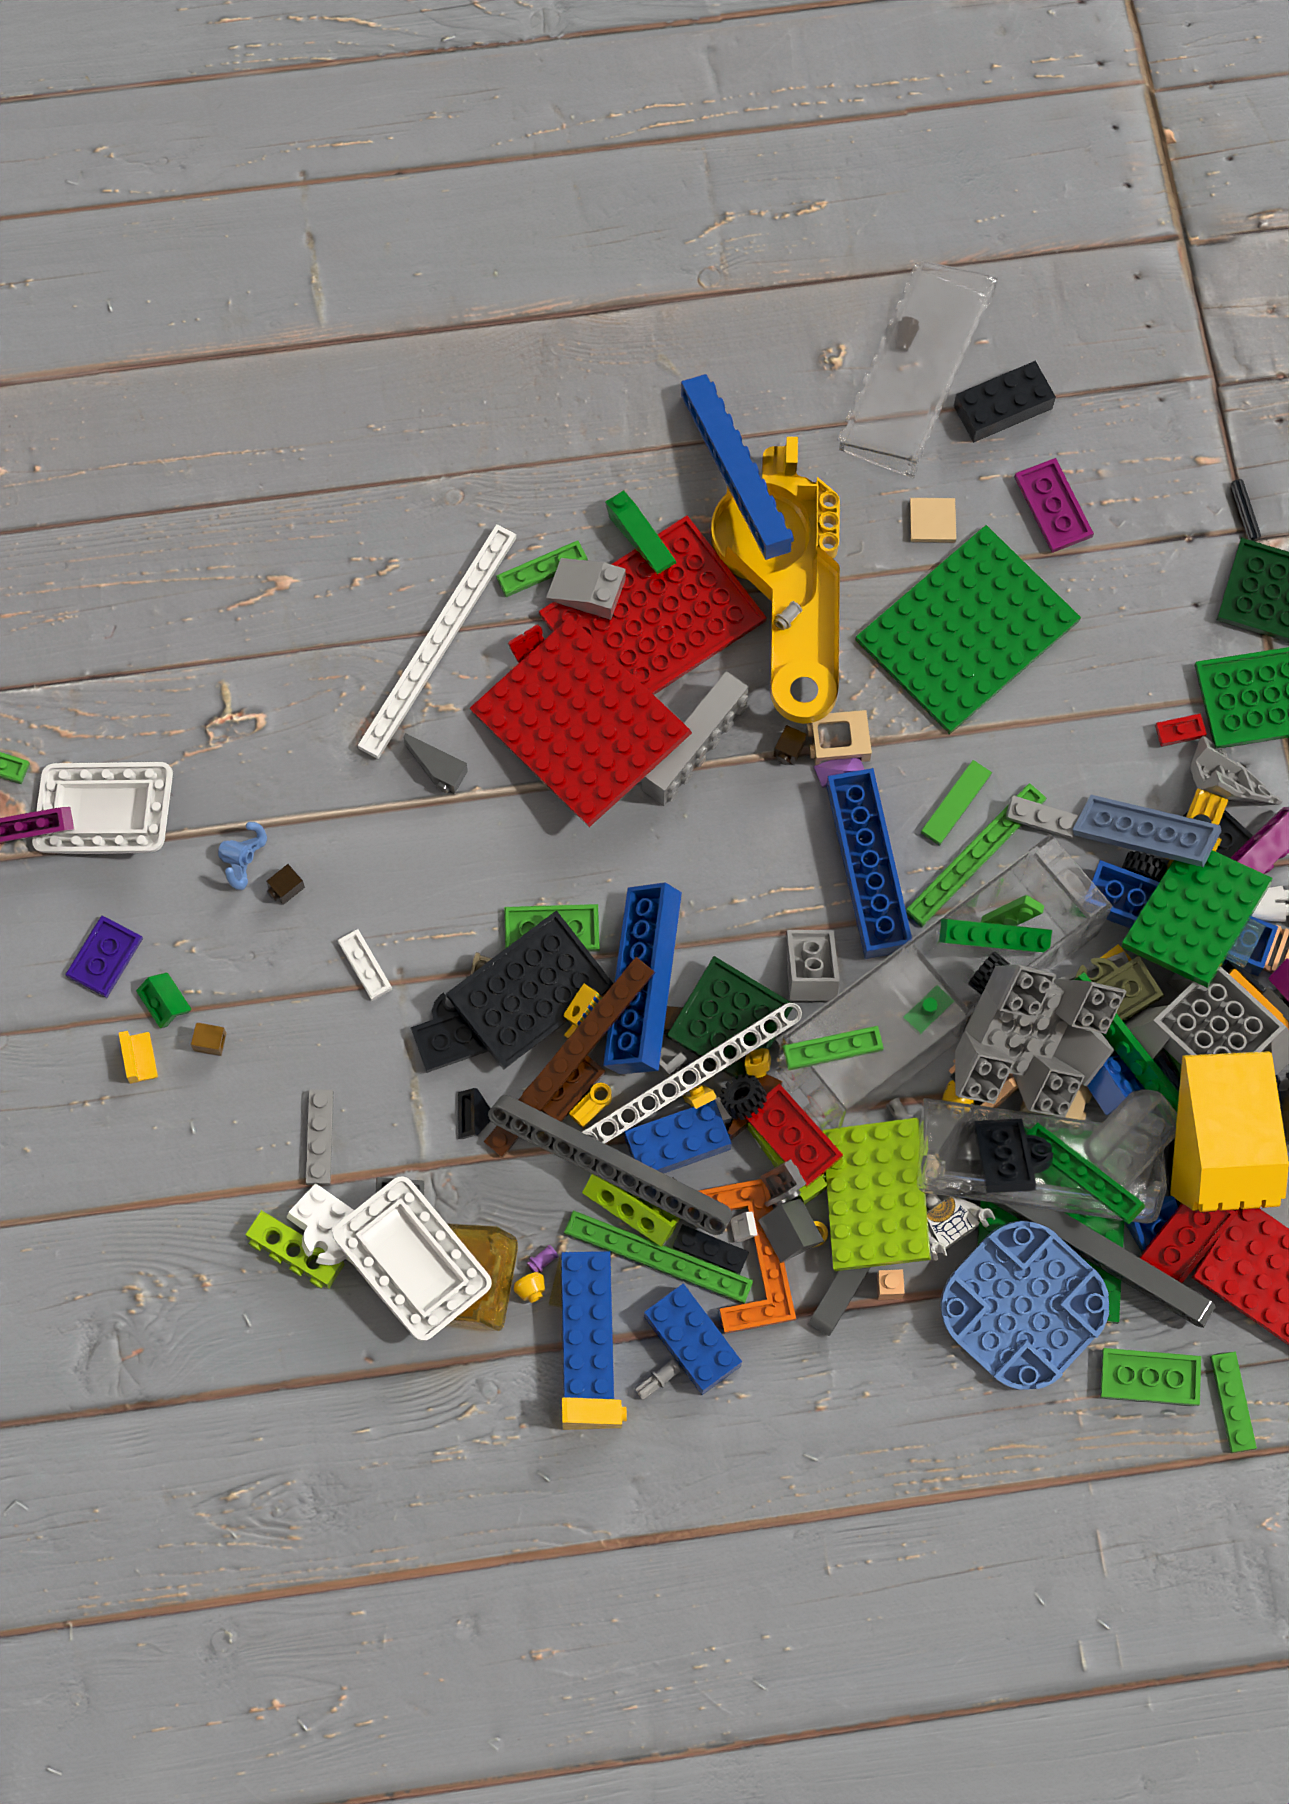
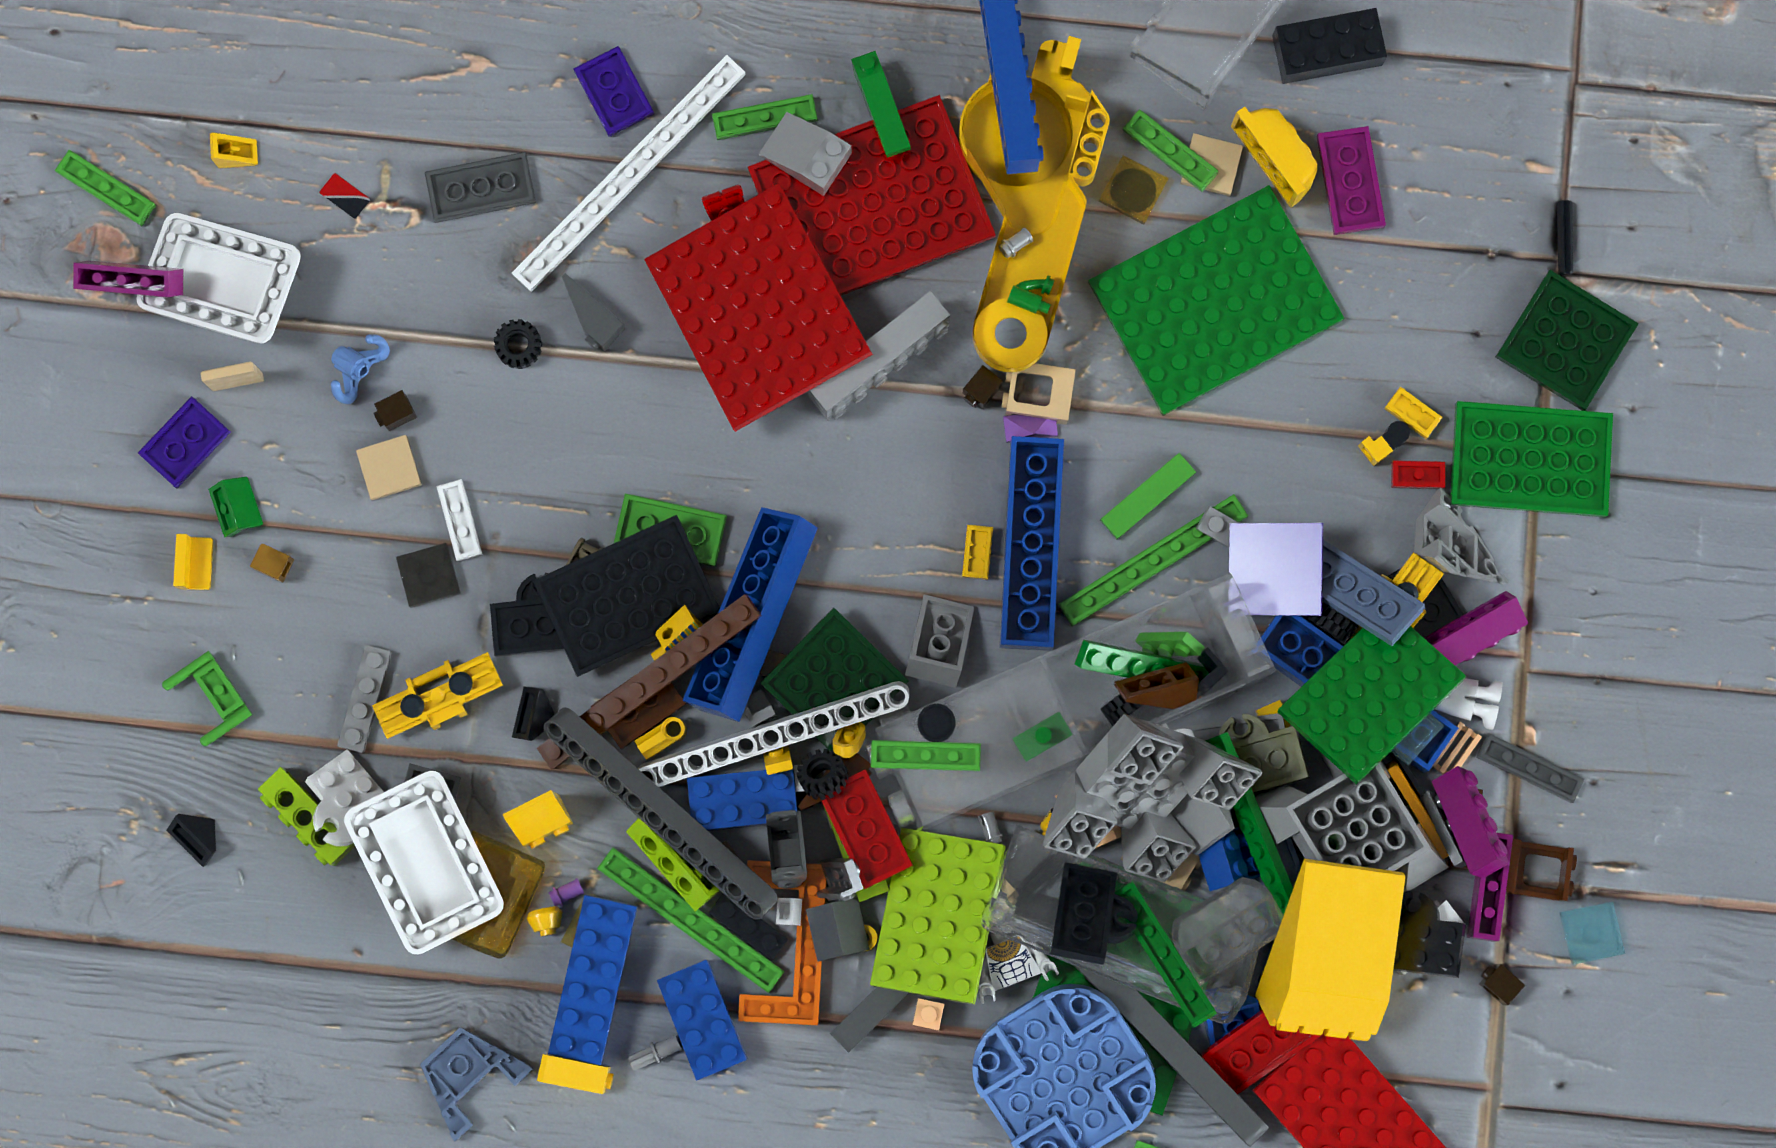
camera: 15 degrees right, 10 degrees up
none -> bright green plate [162,650,253,746]
none -> black slope [166,814,216,867]
none -> tan tile [200,361,264,391]
none -> yellow slope [210,132,258,168]
none -> sticker [319,173,370,219]
none -> tan tile [356,435,422,501]
none -> yellow piece [372,652,503,739]
none -> clear smoke plate [396,543,461,608]
none -> sand blue wing [420,1027,533,1142]
none -> dark grey tile [425,152,536,223]
none -> black tyre [494,319,542,369]
none -> yellow slope [502,790,573,849]
none -> dark purple tile [573,46,654,137]
none -> dark grey piece [766,810,807,889]
none -> black piece [917,704,956,742]
none -> yellow plate [962,525,993,580]
none -> green plant [1007,275,1055,314]
none -> clear yellow tile [1099,155,1169,225]
none -> reddish brown slope [1114,662,1199,709]
none -> bright green tile [1123,109,1219,192]
none -> black panel [1197,647,1229,696]
none -> piece [1228,523,1323,616]
none -> yellow windscreen [1231,106,1318,208]
none -> leg [1358,421,1410,466]
none -> yellow plate [1384,387,1442,439]

